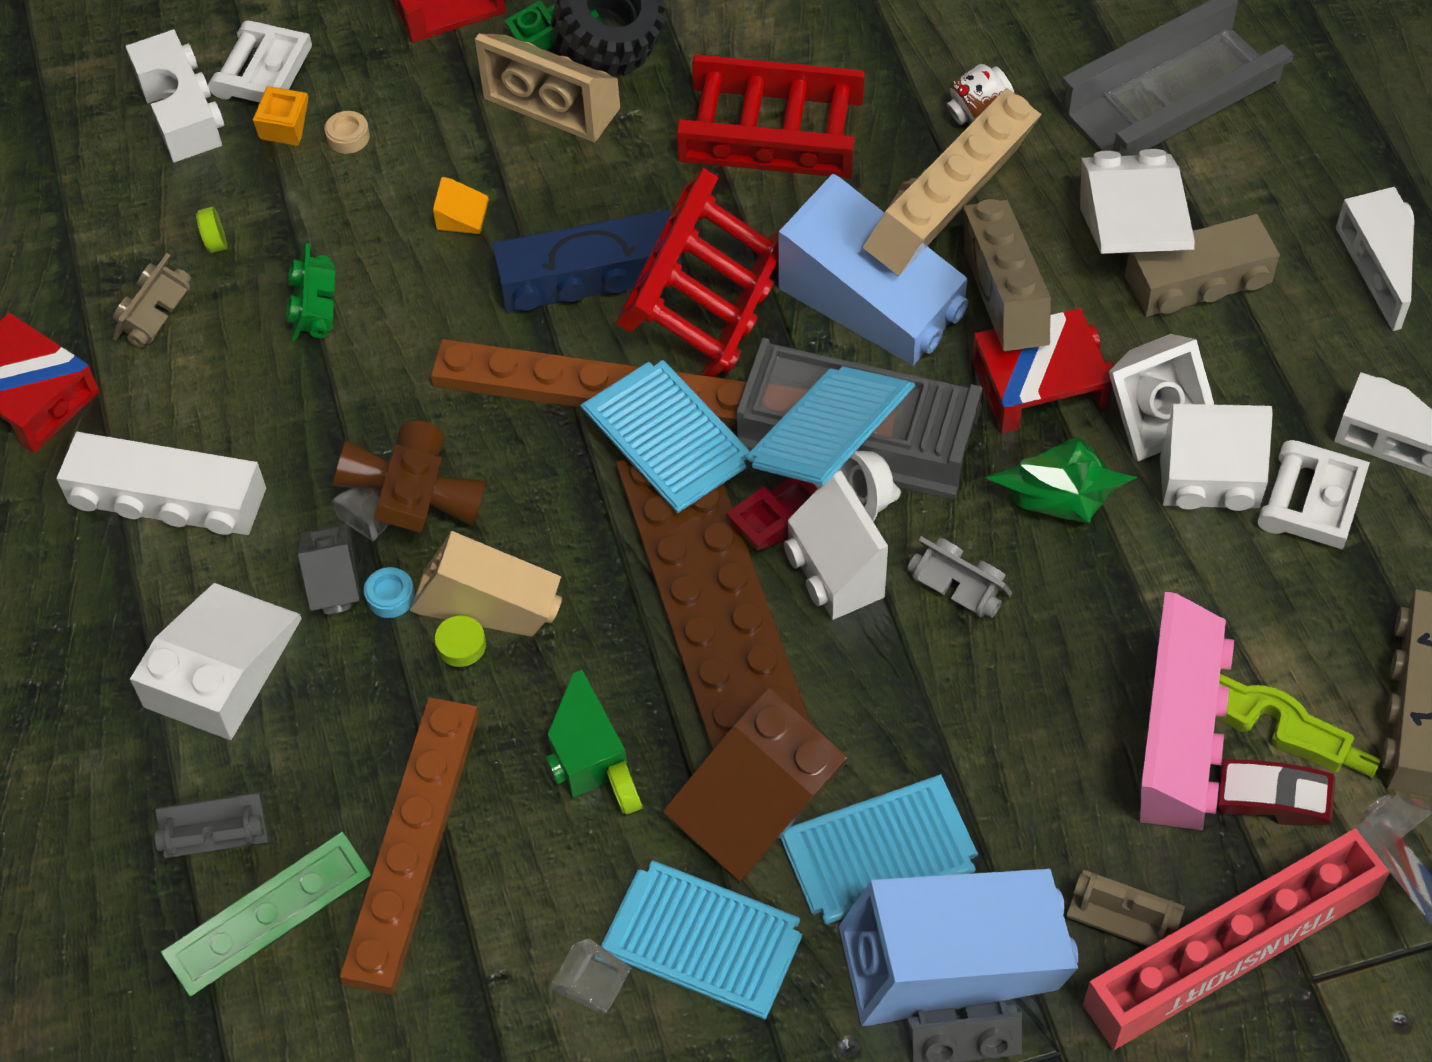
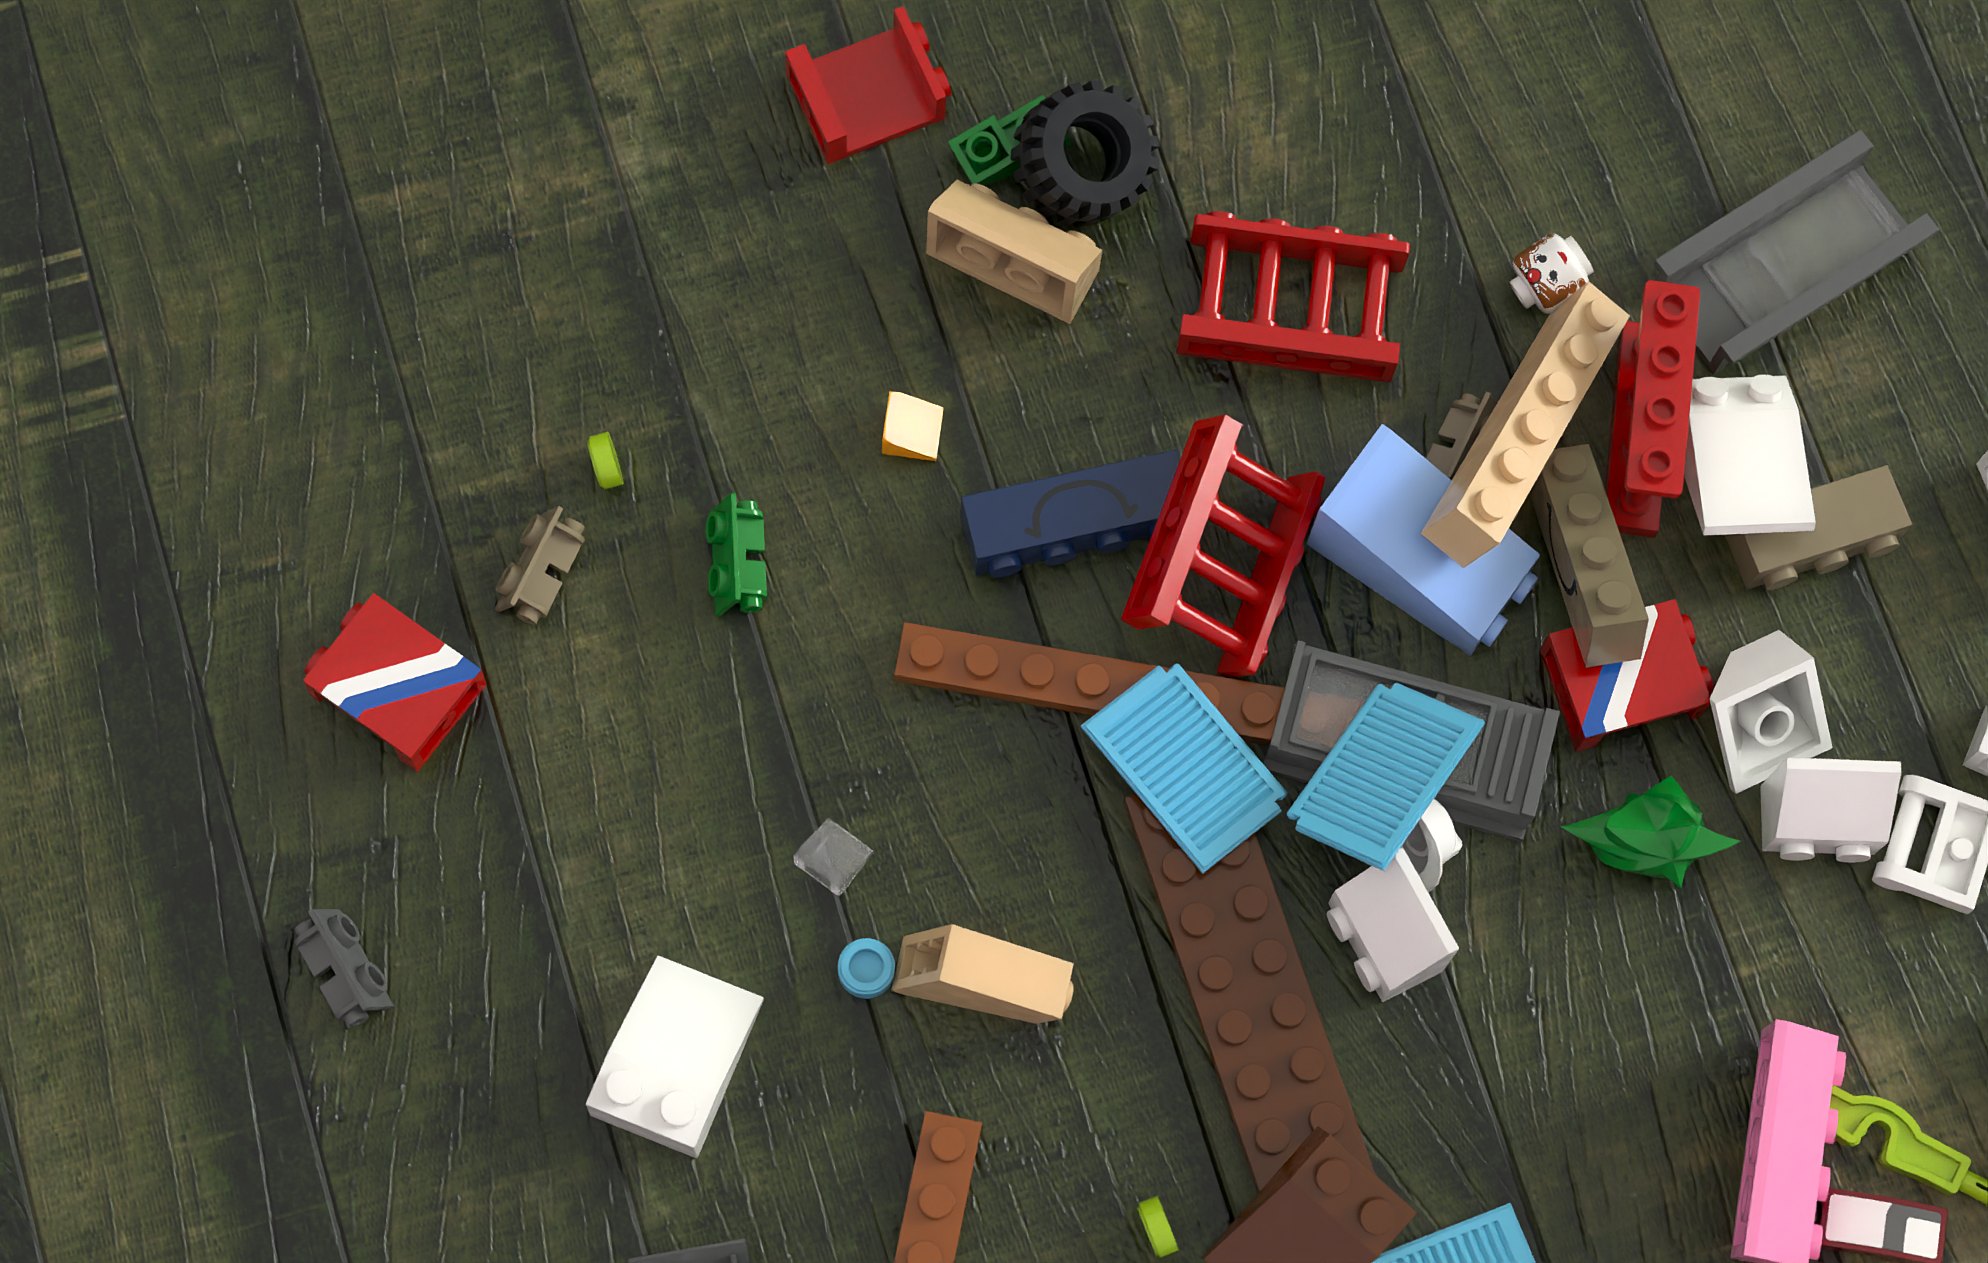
camera: 10 degrees left, 15 degrees up
white brick [56,432,266,535] -> none
white arch [125,30,224,163] -> none
white plate [208,21,312,102] -> none
light orange slope [253,86,309,146] -> none
dark grey slope [298,524,360,614] -> none
tan tile [325,111,370,154] -> none
reddish brown brick [332,420,486,533] -> none
lime tile [435,615,486,667] -> none
green slope [544,669,628,798] -> none
dark red slope [726,478,818,550] -> none
light grey hinge [908,536,1012,618] -> none
none -> red fence [1604,280,1701,538]

